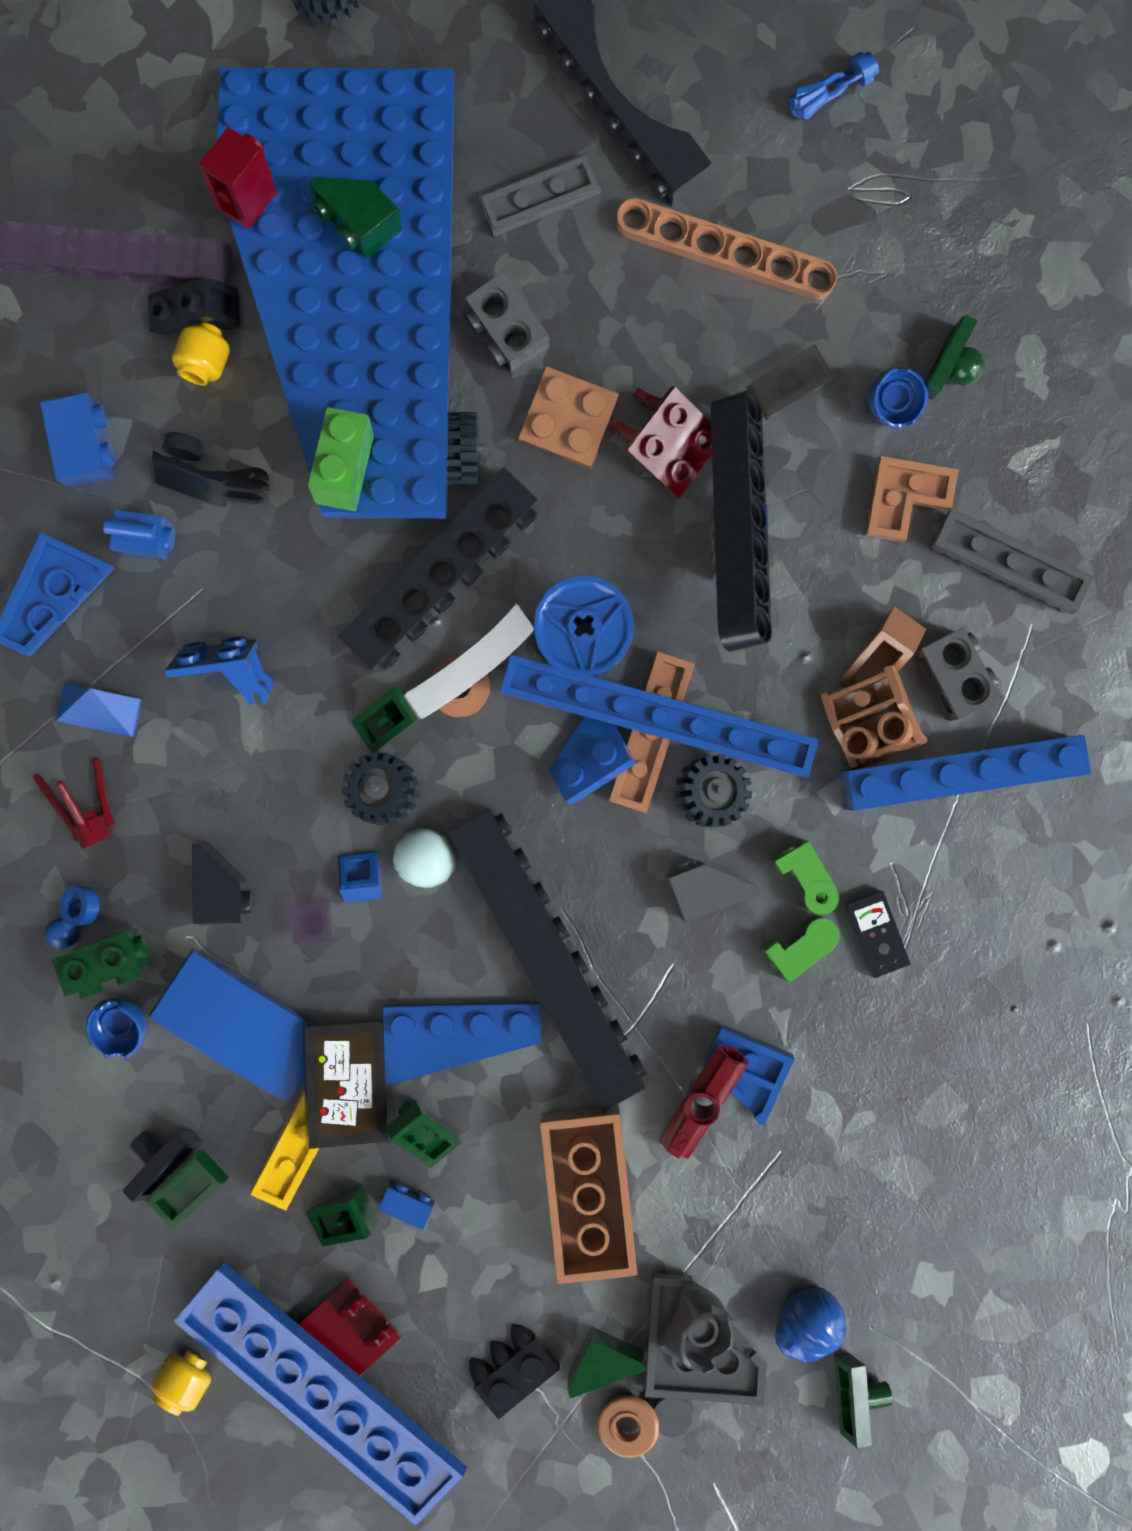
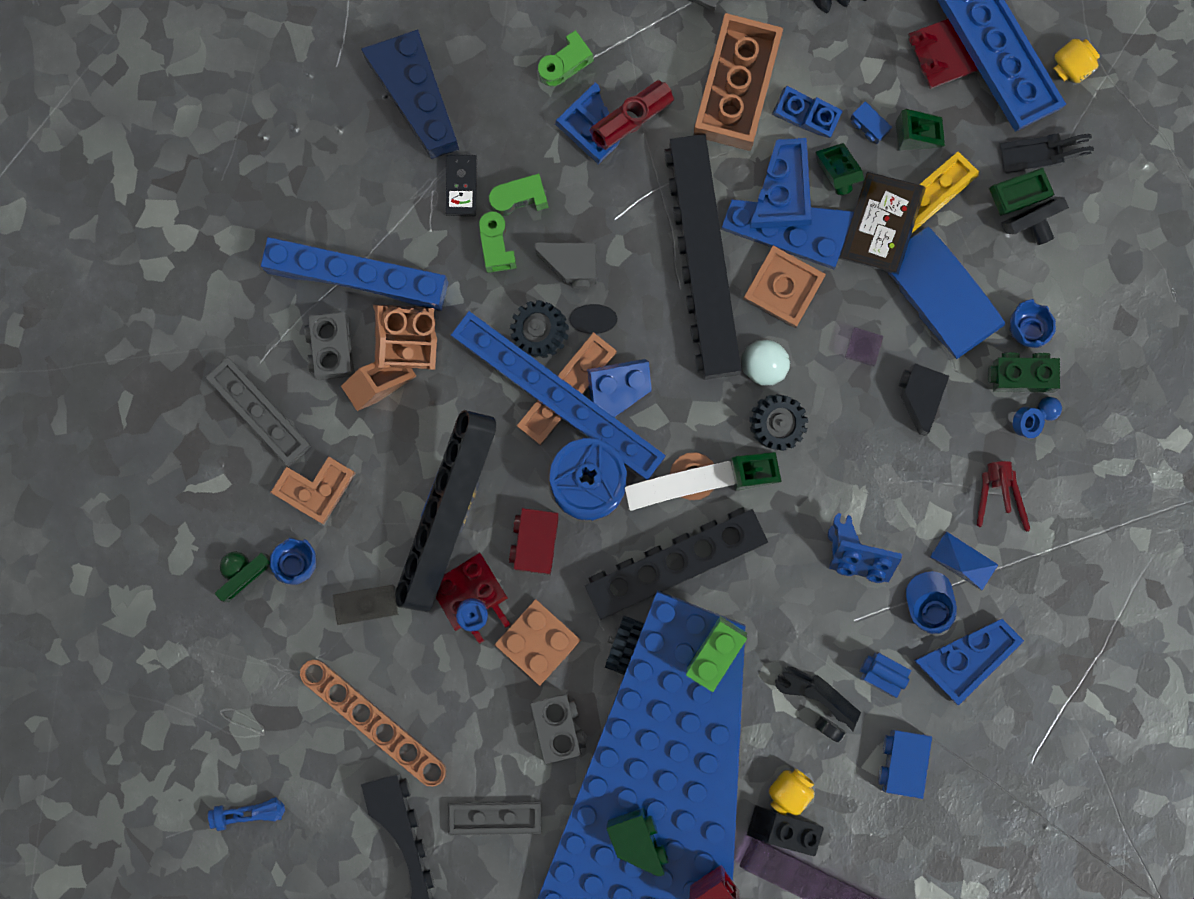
camera: 155 degrees left, 5 degrees down
blue slope [338,851,382,903] -> none
none -> dark blue wedge [361,29,459,159]
none -> blue tile [456,598,488,631]
none -> dark red brick [509,508,559,575]
none -> bright green leg [538,30,594,87]
none -> black sticker [570,304,618,334]
none -> nougat plate [743,245,826,328]
none -> blue wing [751,138,812,228]
none -> blue slope [772,86,843,138]
none -> blue cap [906,571,957,634]
none -> black arm [1000,133,1094,173]

